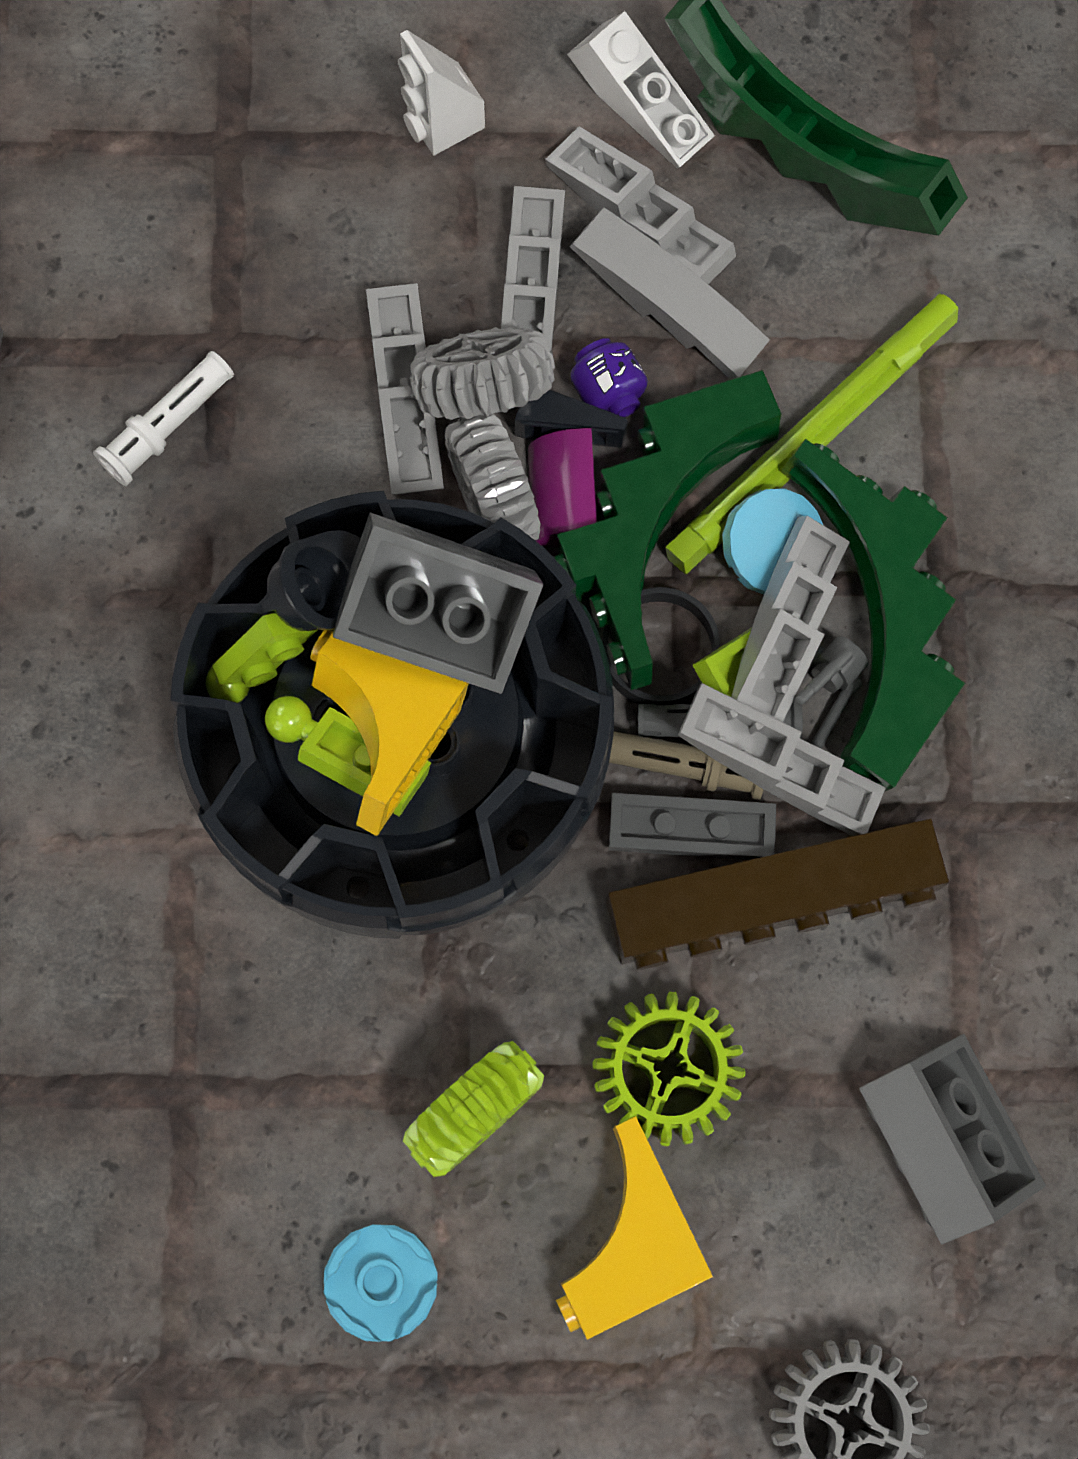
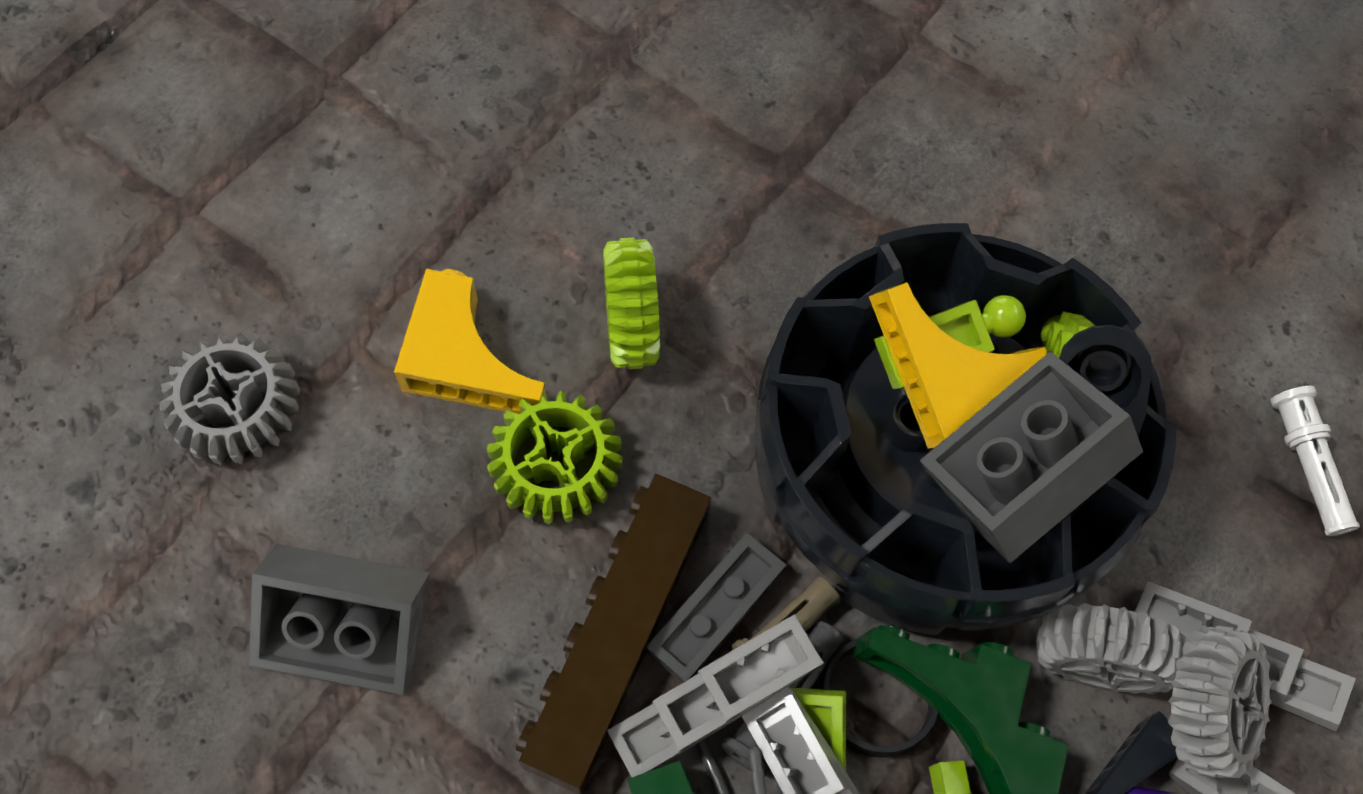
camera: 125 degrees right, 10 degrees down
medium azure tile [324,1224,438,1342] -> none
magenta brick [528,428,596,548] -> none

